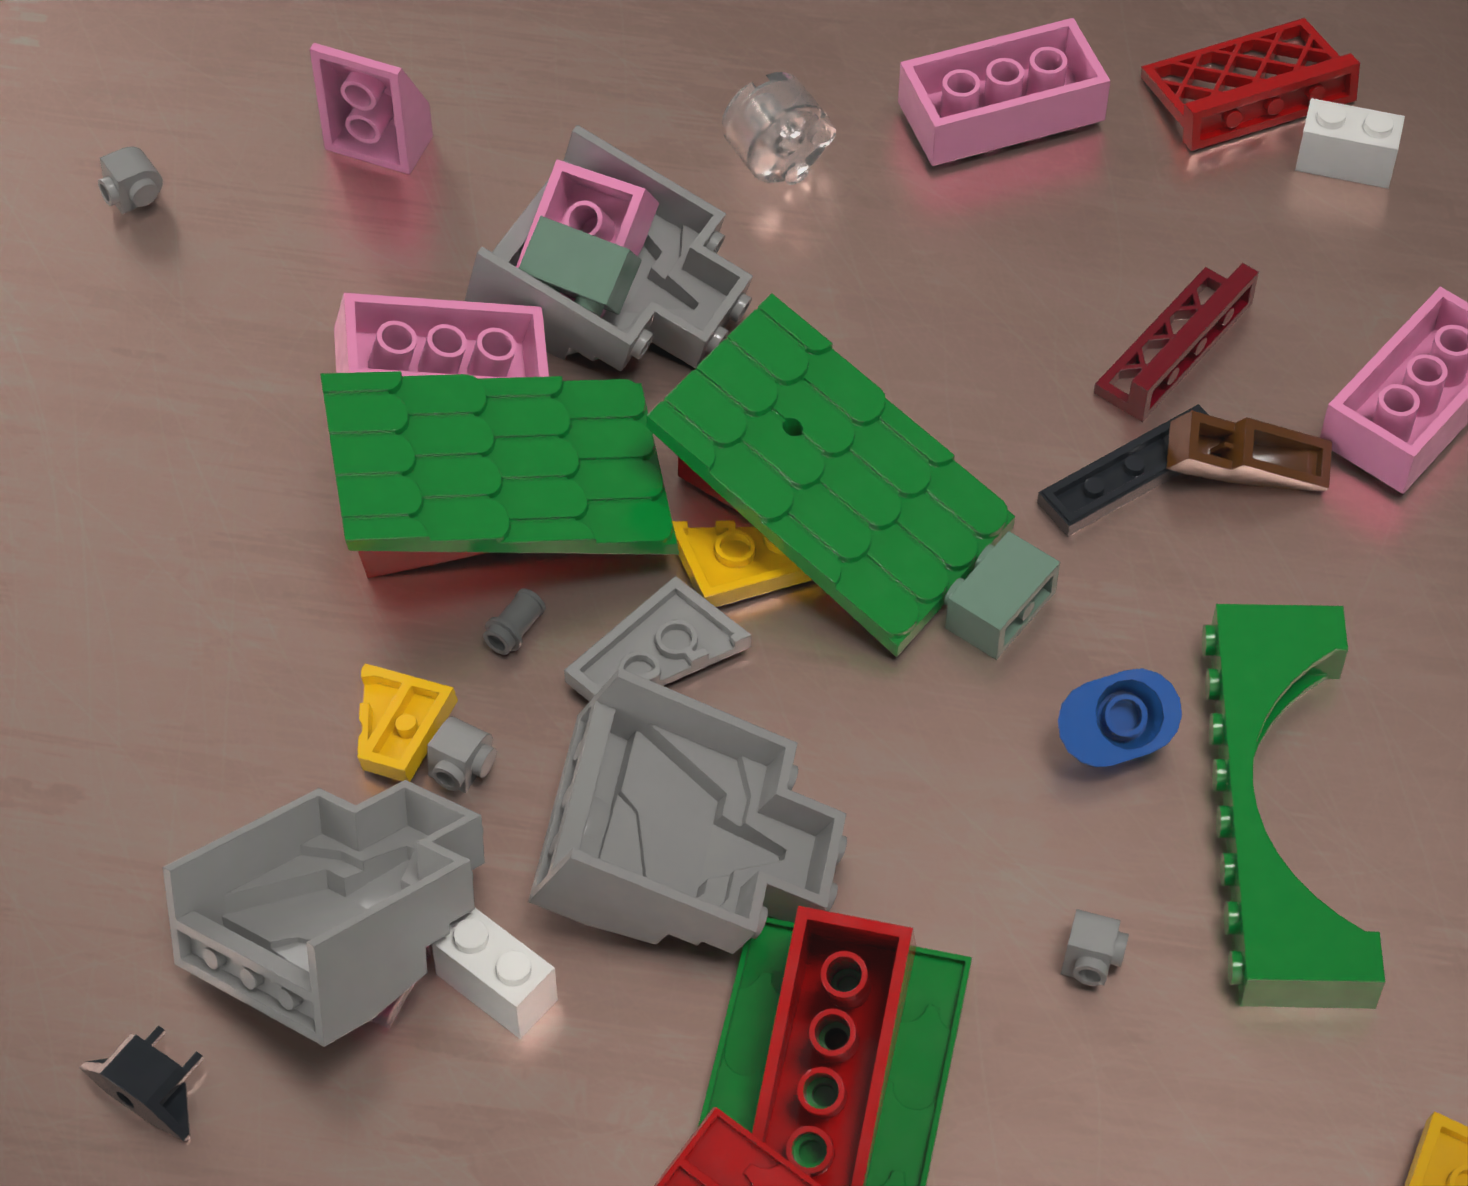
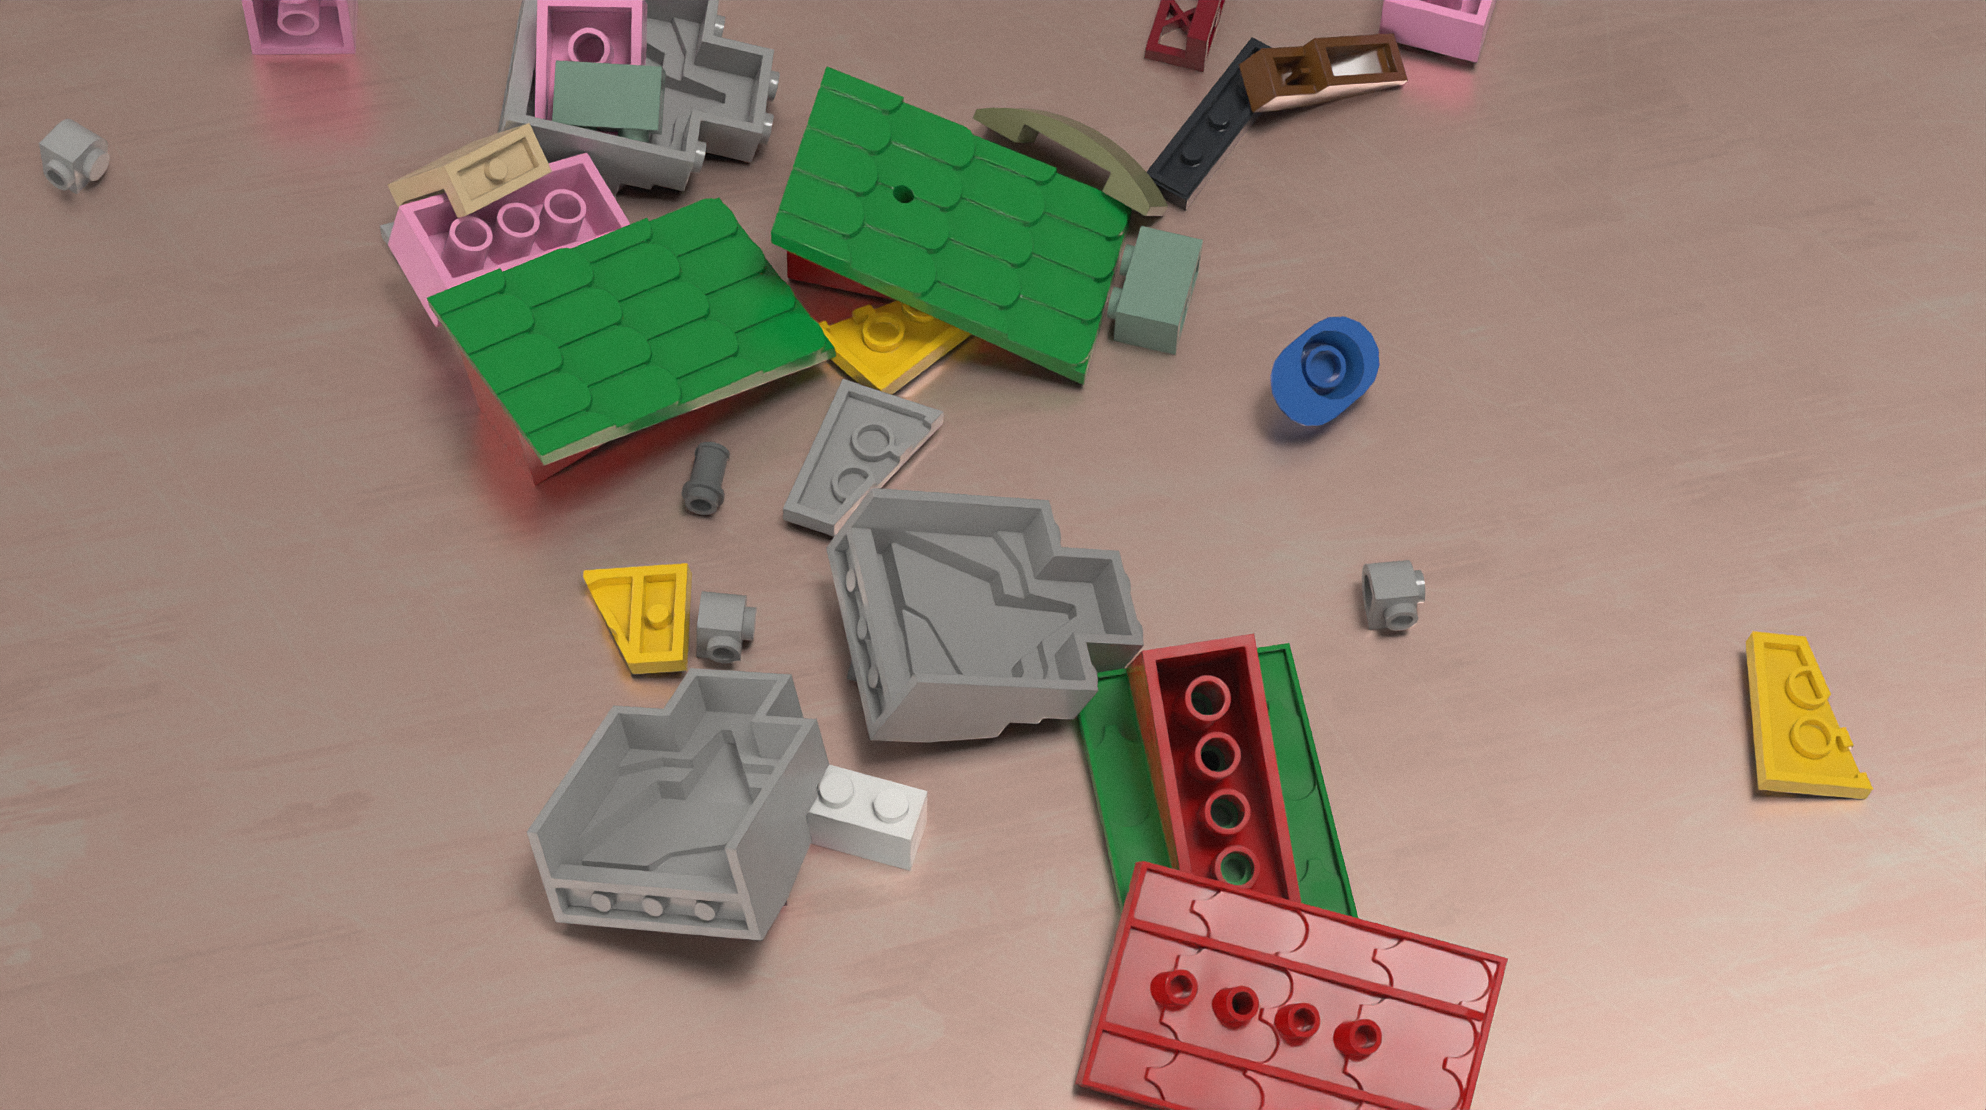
camera: 25 degrees left, 5 degrees up
black piece [79,1025,204,1141] -> none
green arch [1202,604,1385,1009] -> none
none -> tan panel [387,123,552,218]
none -> olive slope [973,107,1168,216]

